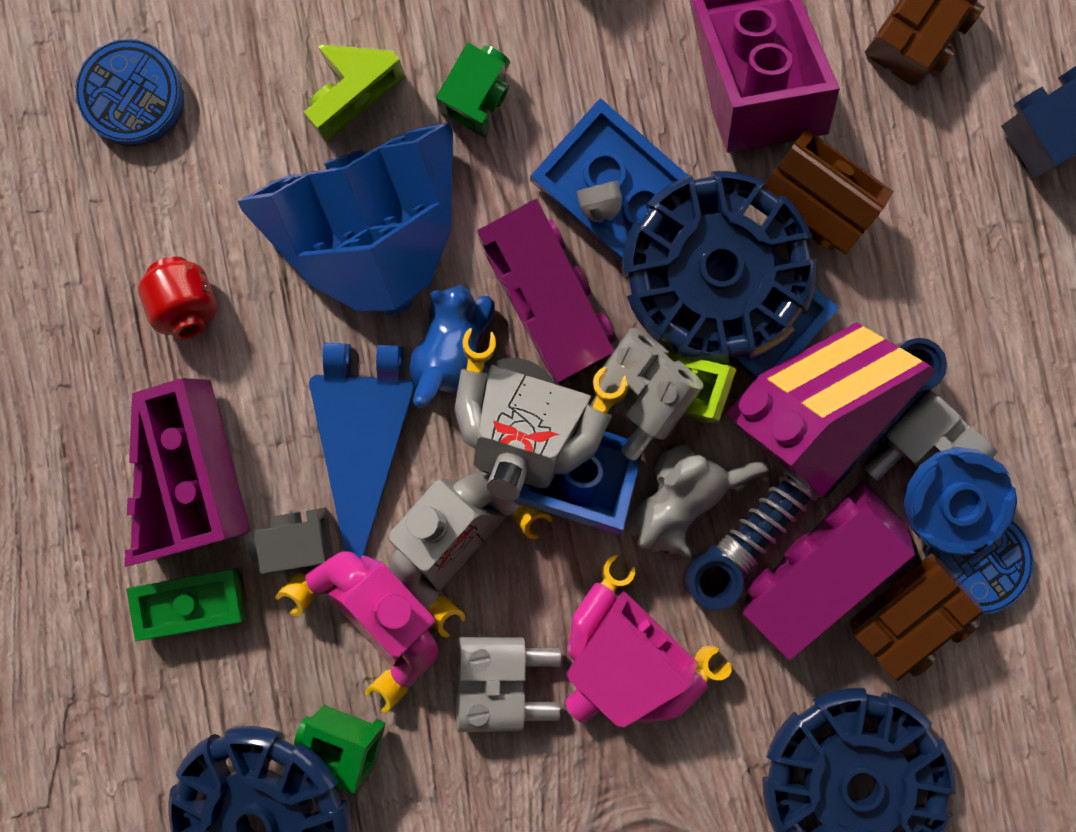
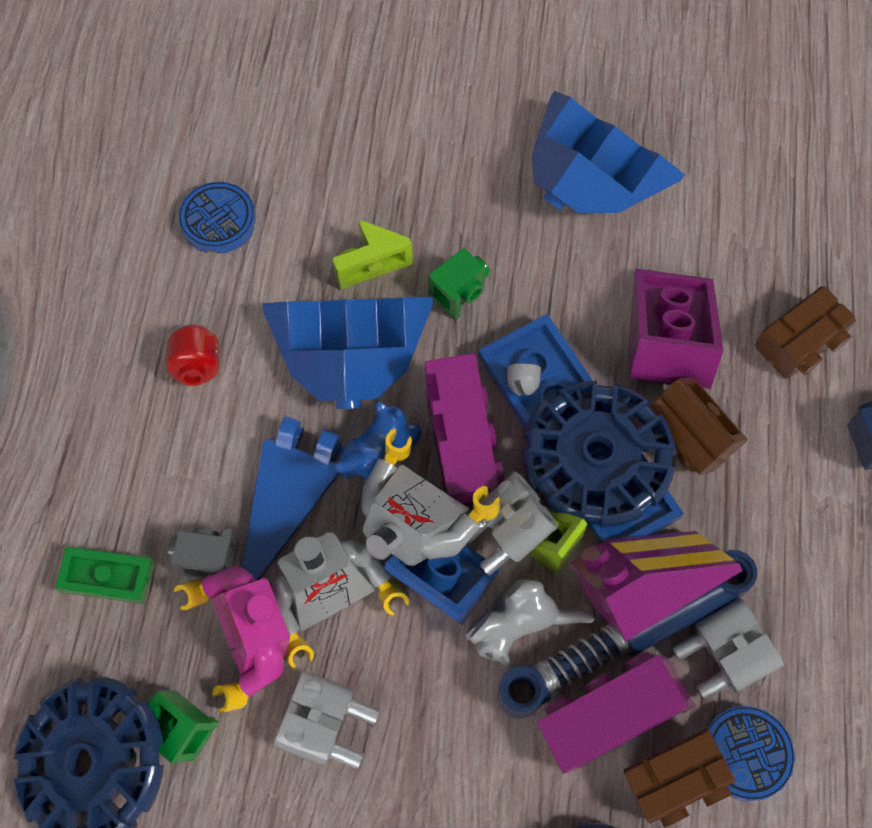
camera: 20 degrees right, 20 degrees down
magenta wedge [124,378,251,567] -> none
dark pink torso [565,555,732,727] -> none
blue tile [904,447,1017,556] -> none

